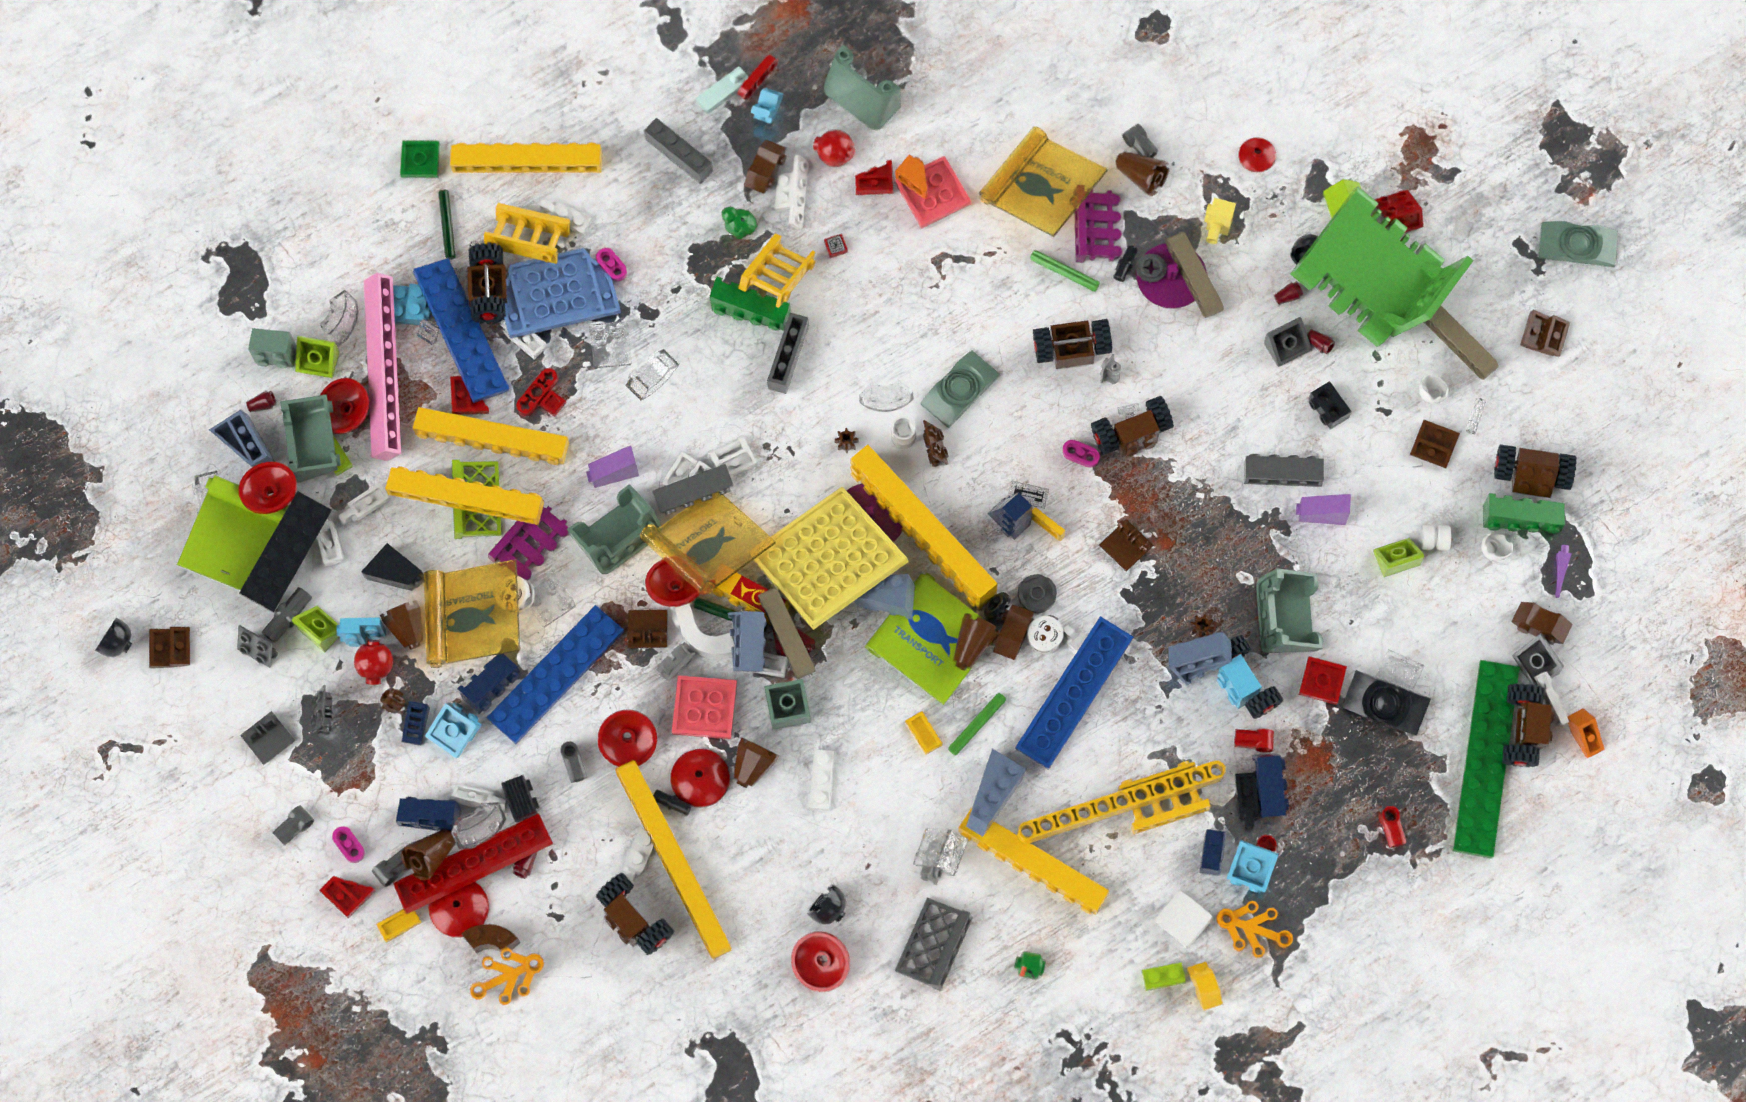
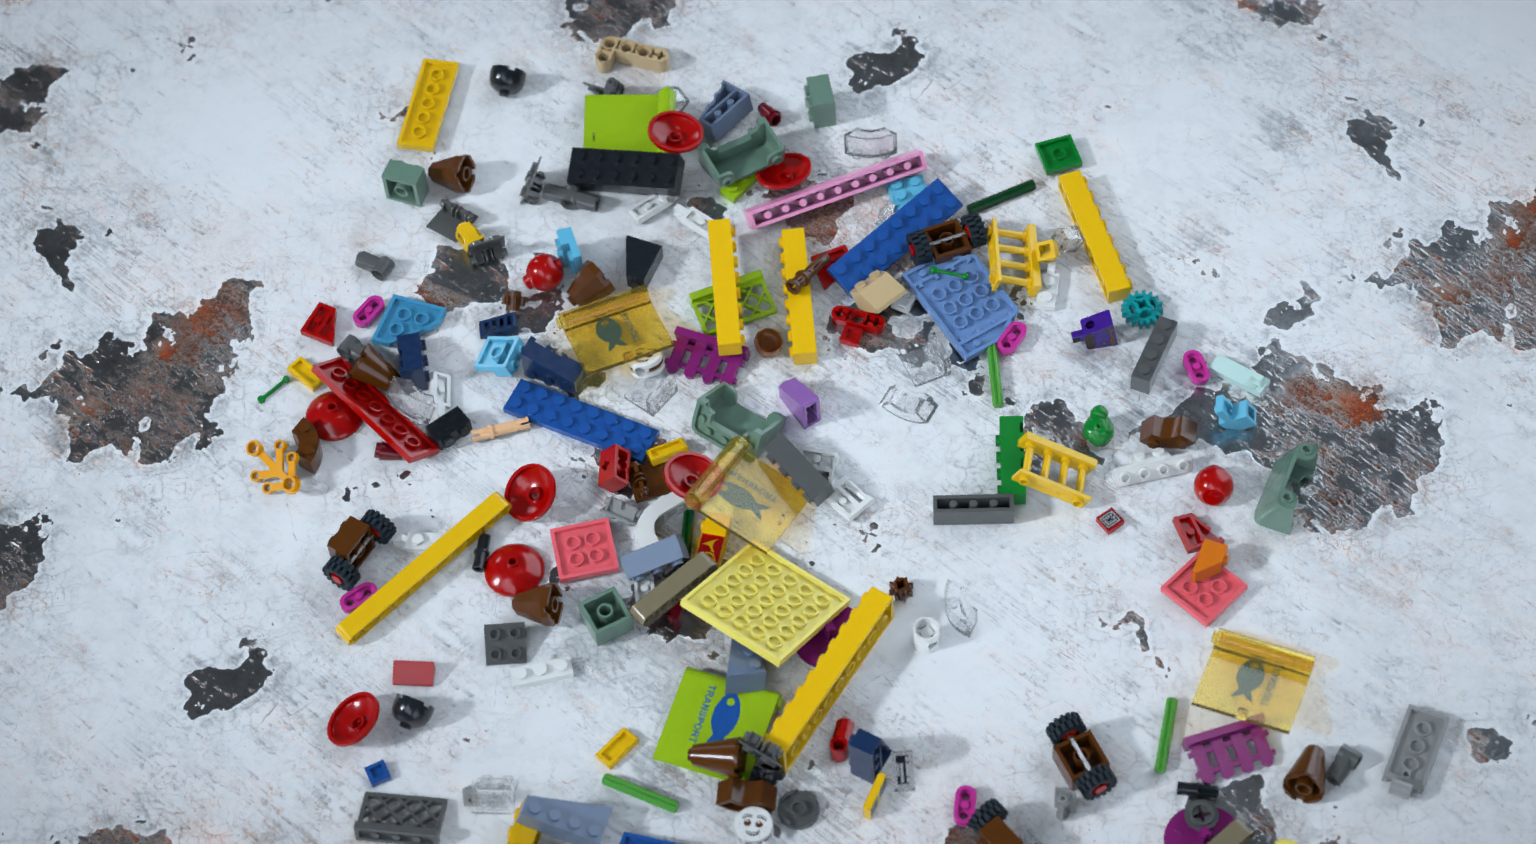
camera: 75 degrees right, 15 degrees down
reddish brown slope [149,627,190,668] -> none
lime slope [292,606,340,653] -> none
lime slope [295,336,340,378] -> none
dark grey piece [560,741,587,783] -> none
red beam [738,54,778,100] -> none
sand green slope [920,350,1000,428] -> none
reddish brown hinge [923,420,949,467] -> none
none -> green hinge [257,375,290,404]
none -> dark pink plate [340,582,378,614]
none -> blue tile [364,760,392,787]
none -> dark azure plate [372,294,447,348]
none -> sand green brick [381,159,429,207]
none -> red slope [392,660,436,687]
none -> yellow plate [397,58,460,152]
none -> reddish brown cone [428,154,475,193]
none -> yellow brick [455,221,484,254]
none -> light nougat pin [470,416,530,443]
none -> dark grey hinge [484,622,527,666]
none -> dark grey hinge [583,77,625,95]
none -> tan beam [595,36,670,74]
none -> red brick [598,444,631,493]
none -> yellow tile [646,437,689,466]
none -> dark grey hinge [738,731,784,769]
none -> dark orange hair [754,328,783,357]
none -> reddish brown pin [786,252,831,295]
none -> red piece [830,718,855,762]
none -> tan slope [850,270,907,314]
none -> green hinge [930,266,969,280]
none -> bright green axle [987,340,1003,408]
none -> yellow brick [1034,239,1060,263]
none -> clear brick [1050,226,1085,253]
none -> dark purple torso [1071,310,1118,350]
none -> teal gear [1121,290,1163,329]
none -> dark pink plate [1183,350,1210,386]
none -> light grey hinge [1381,704,1450,800]

